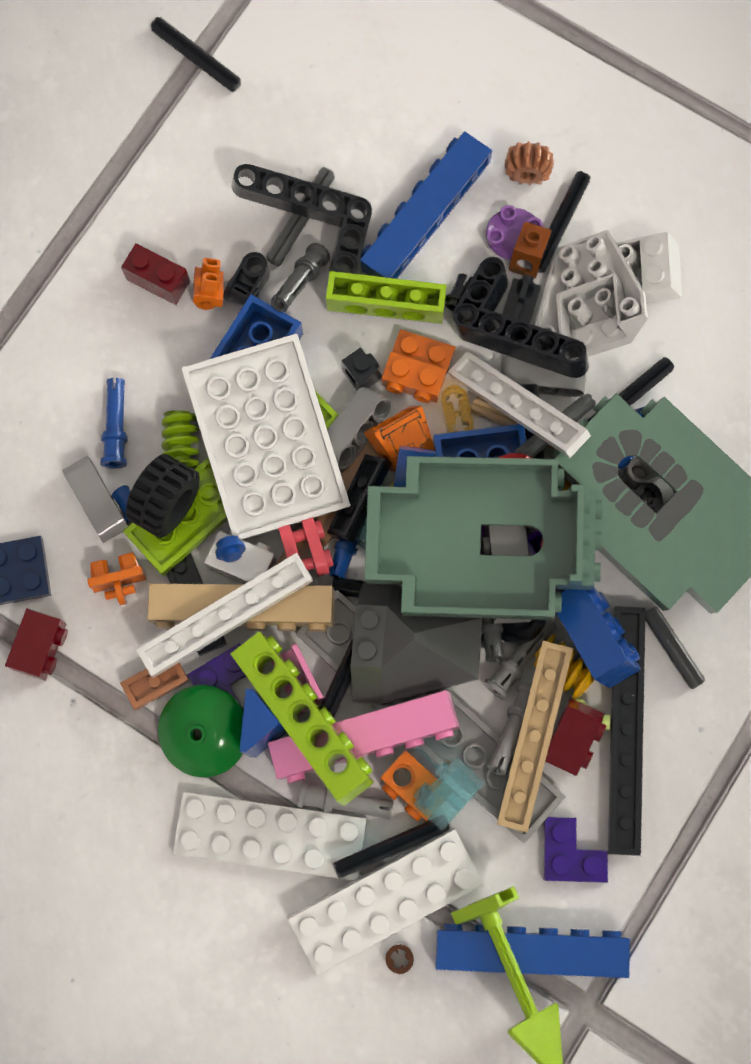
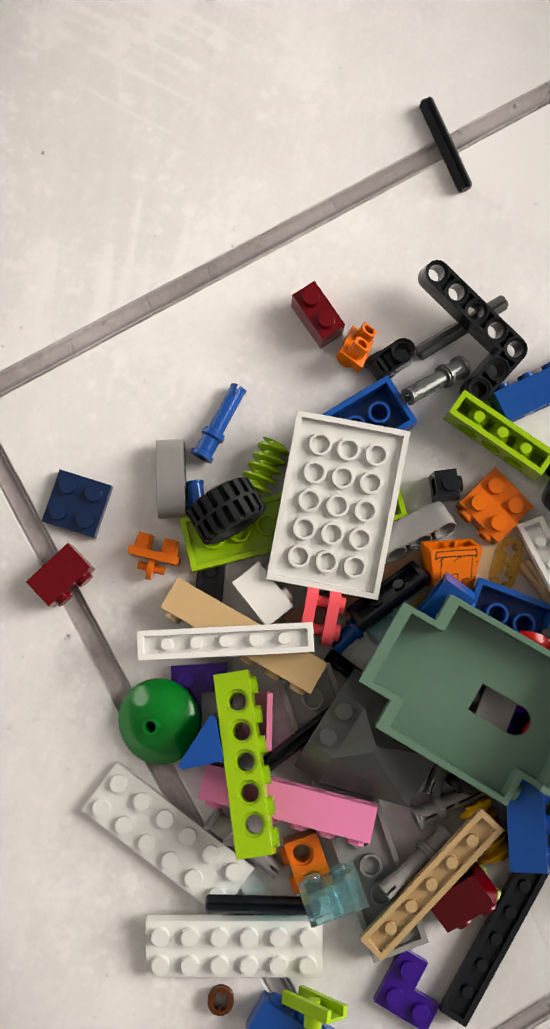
camera: 20 degrees right, 5 degrees up
nougat plate [120,662,190,711] -> none
blue plate [215,535,246,563] -> none

